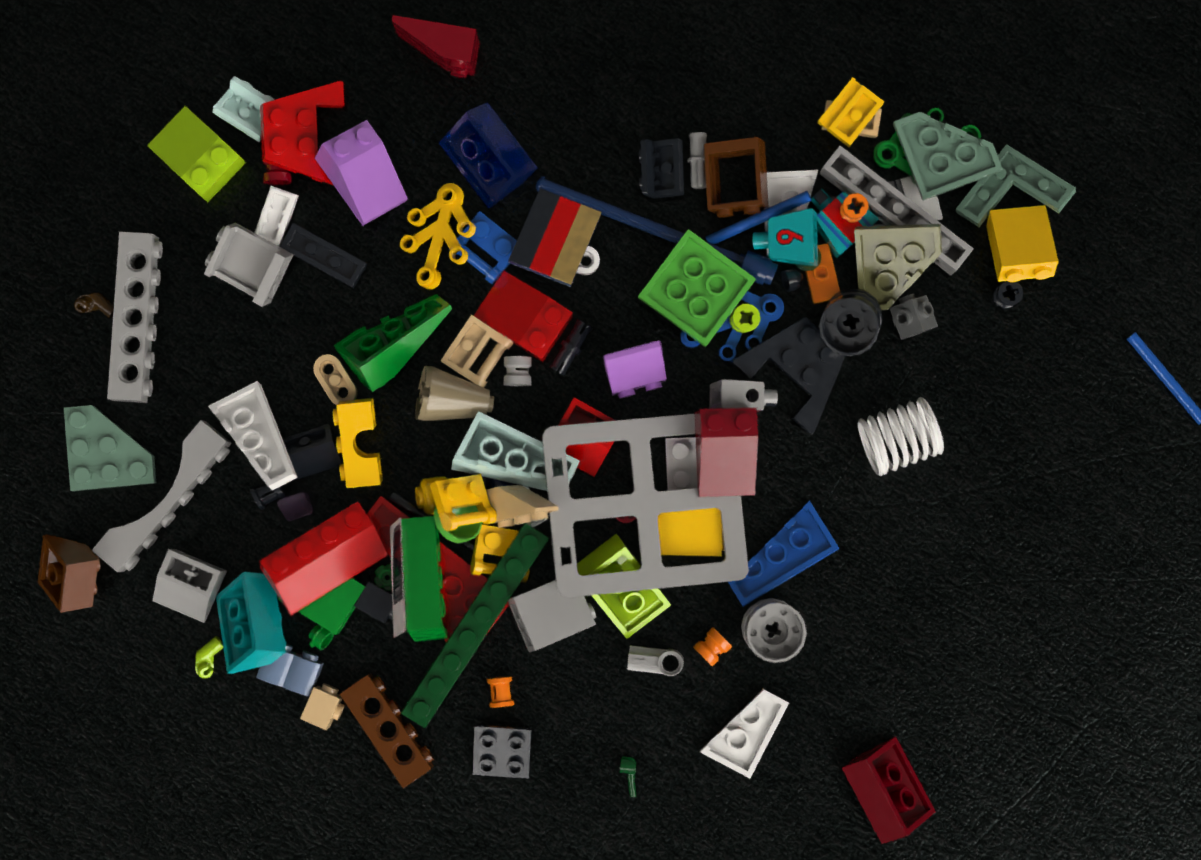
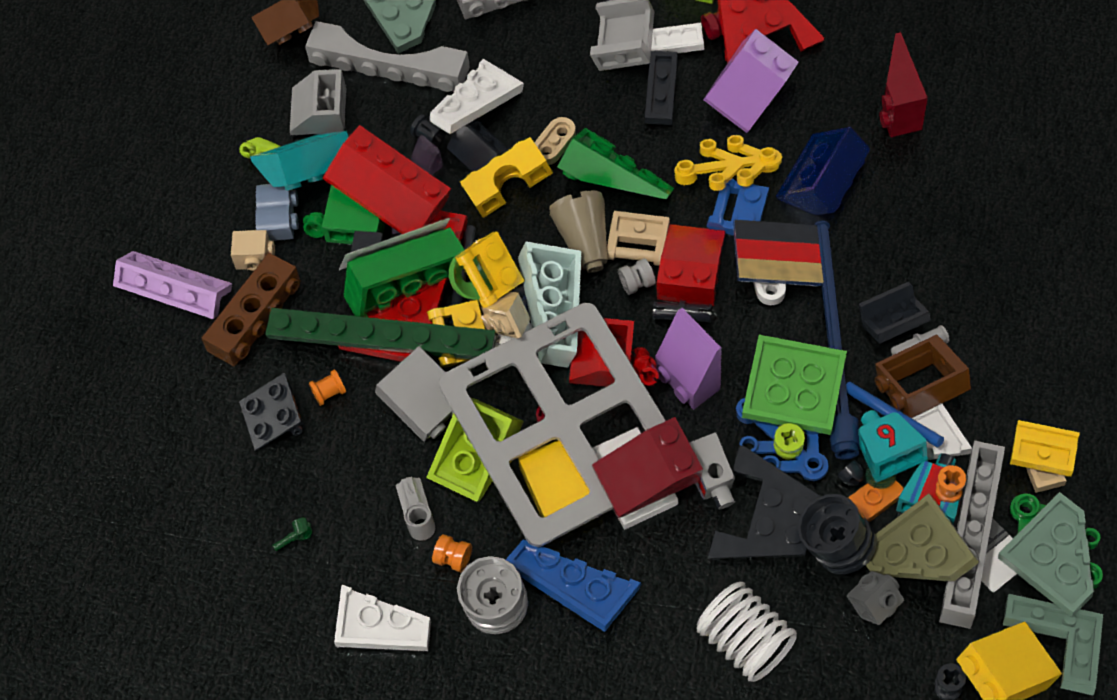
camera: 70 degrees right, 25 degrees down
none -> lavender fence [113,251,232,319]
none -> red pin [631,347,659,386]

